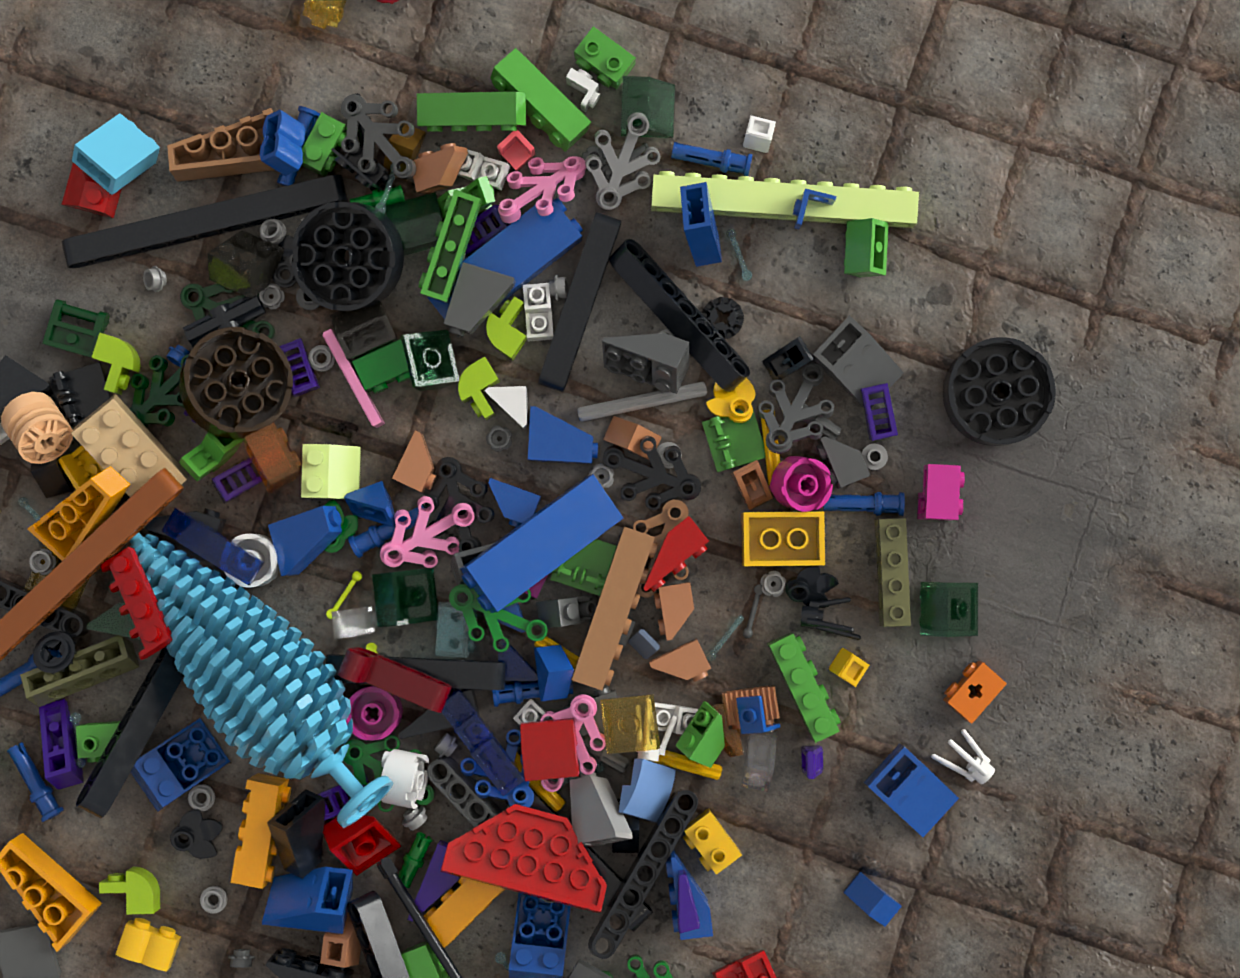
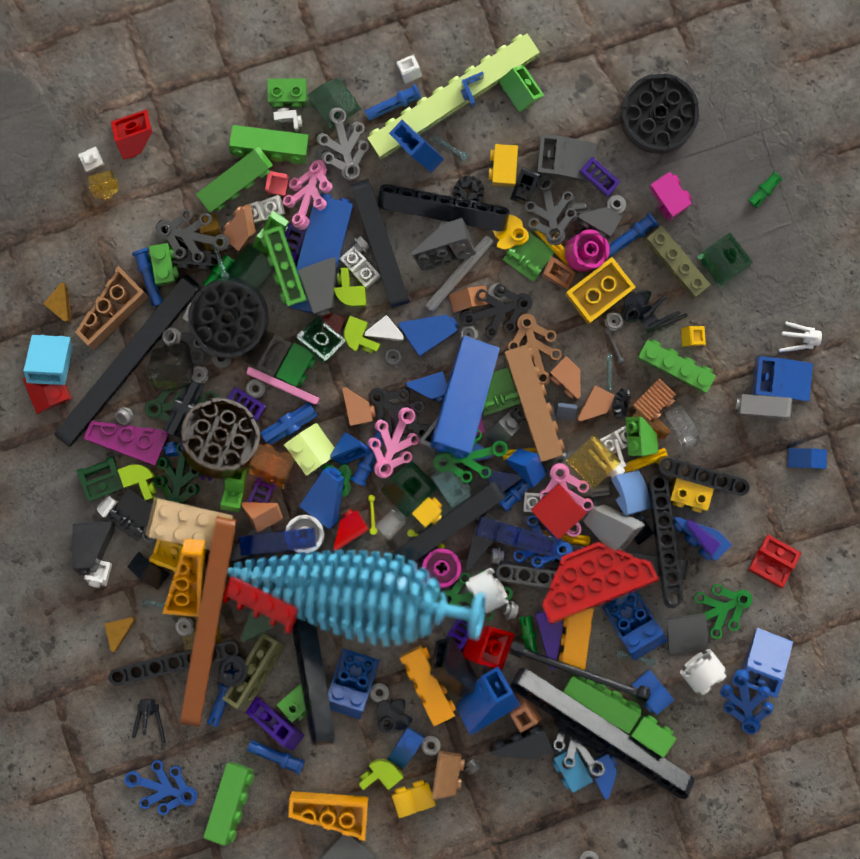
camera: 30 degrees left, 0 degrees up
light nougat wheel [1,392,73,464] -> none
clear light blue hinge [70,712,86,768] -> none
blue brick [260,110,305,176] -> none
dark red beam [338,647,452,713] -> none
red slope [643,516,709,592] -> none
blue bracket [736,695,780,734] -> none
dark purple slope [801,745,823,779] -> none
orange brick [943,661,1007,724] -> none
none -> pearl gold slope [43,283,72,323]
none -> magenta wing [83,421,169,467]
none -> white slope [97,495,118,517]
none -> nougat slope [241,502,283,532]
none -> blue piece [261,402,318,447]
none -> clear red tile [321,313,345,336]
none -> red slope [333,509,369,550]
none -> blue slope [387,726,424,769]
none -> yellow brick [412,497,442,527]
none -> medium nougat slope [433,751,465,799]
none -> yellow brick [489,144,518,187]
none -> black gear [612,388,631,419]
none -> black beam [656,456,750,496]
none -> light grey slope [735,394,792,419]
none -> green pin [748,172,783,208]

